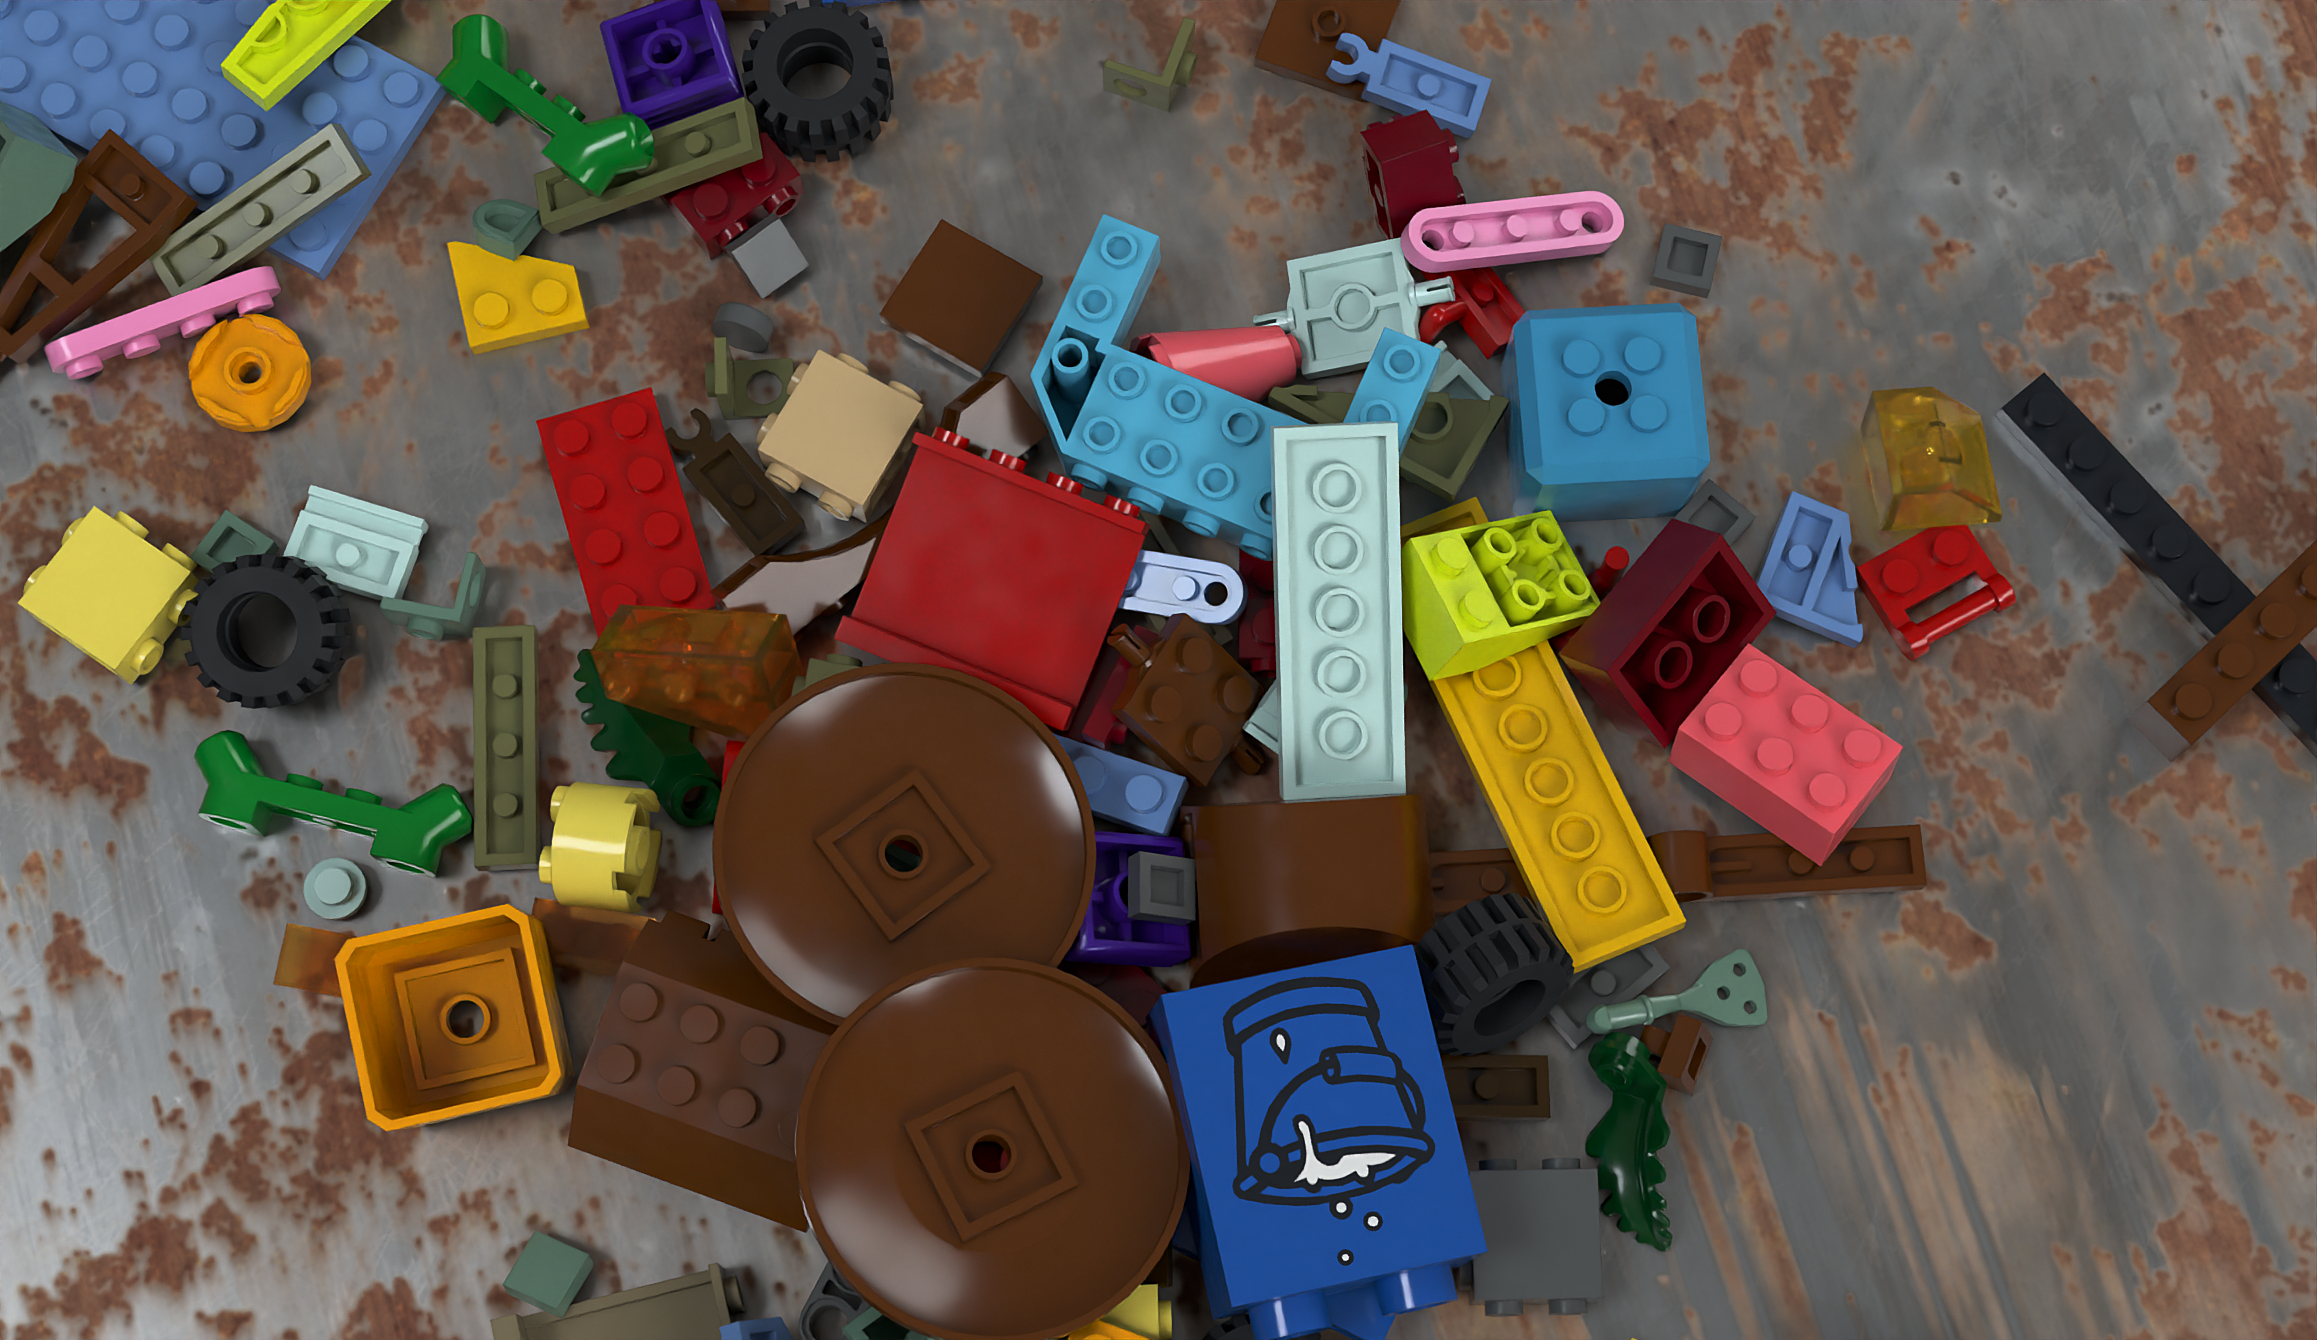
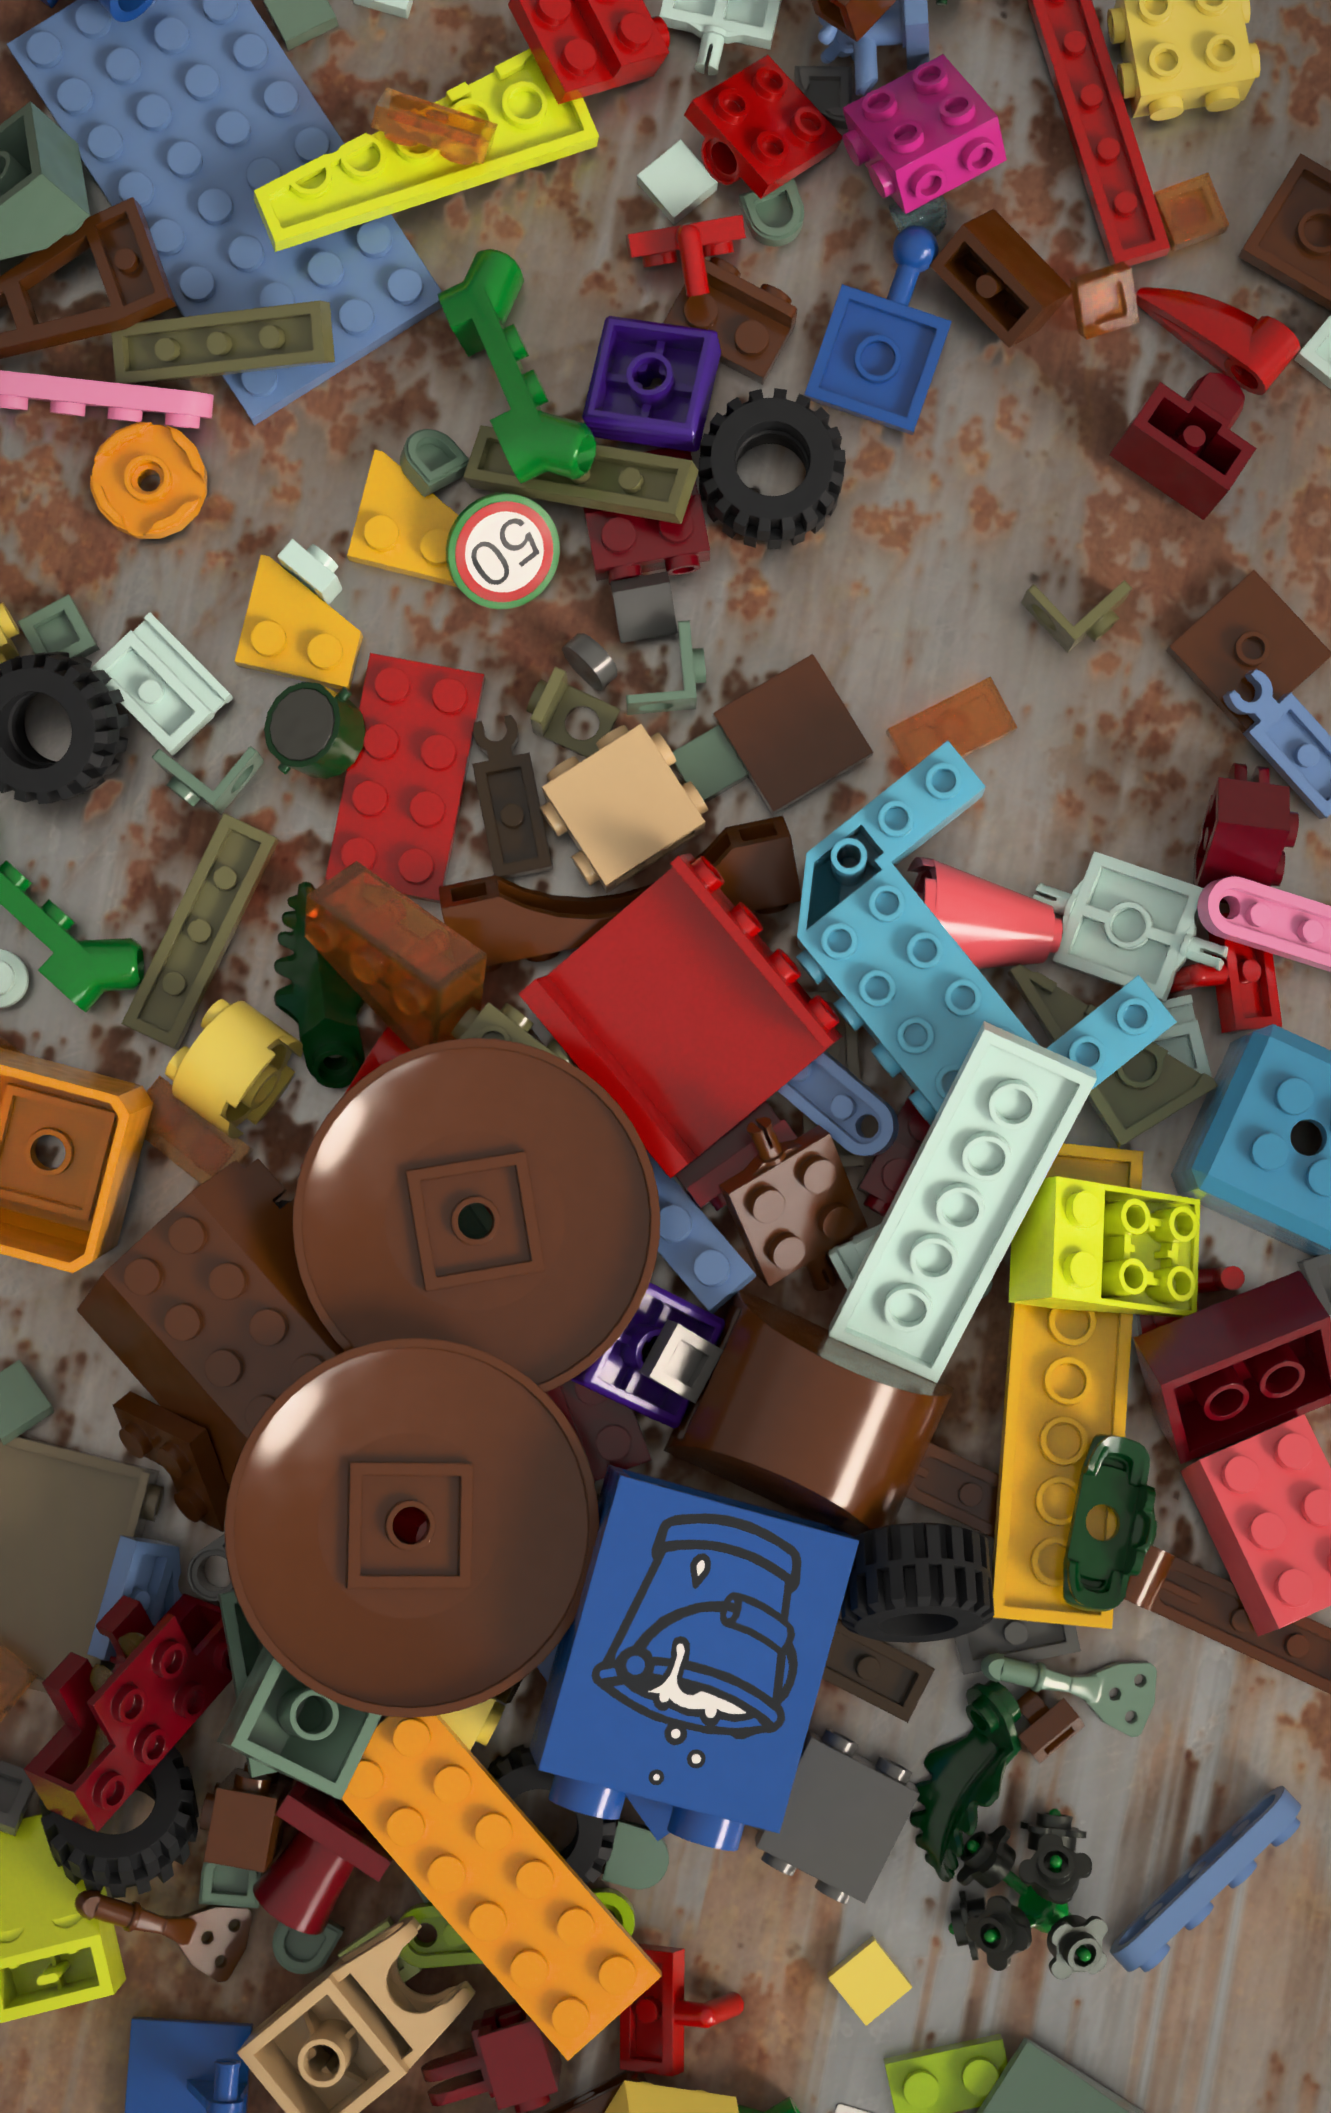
camera: 30 degrees right, 10 degrees up
none -> reddish brown plate [113,1391,229,1532]
none -> yellow wing [234,554,363,691]
none -> piece [264,682,366,779]
none -> light aqua plate [277,539,342,605]
none -> piece [446,492,560,609]
none -> sand green bracket [626,620,706,715]
none -> sand green tile [673,725,749,803]
none -> clear orange plate [886,676,1018,772]
none -> pearl dark grey plant [948,1808,1108,1980]
none -> dark green piece [1063,1434,1157,1612]
none -> medium blue plate [1110,1786,1301,1972]

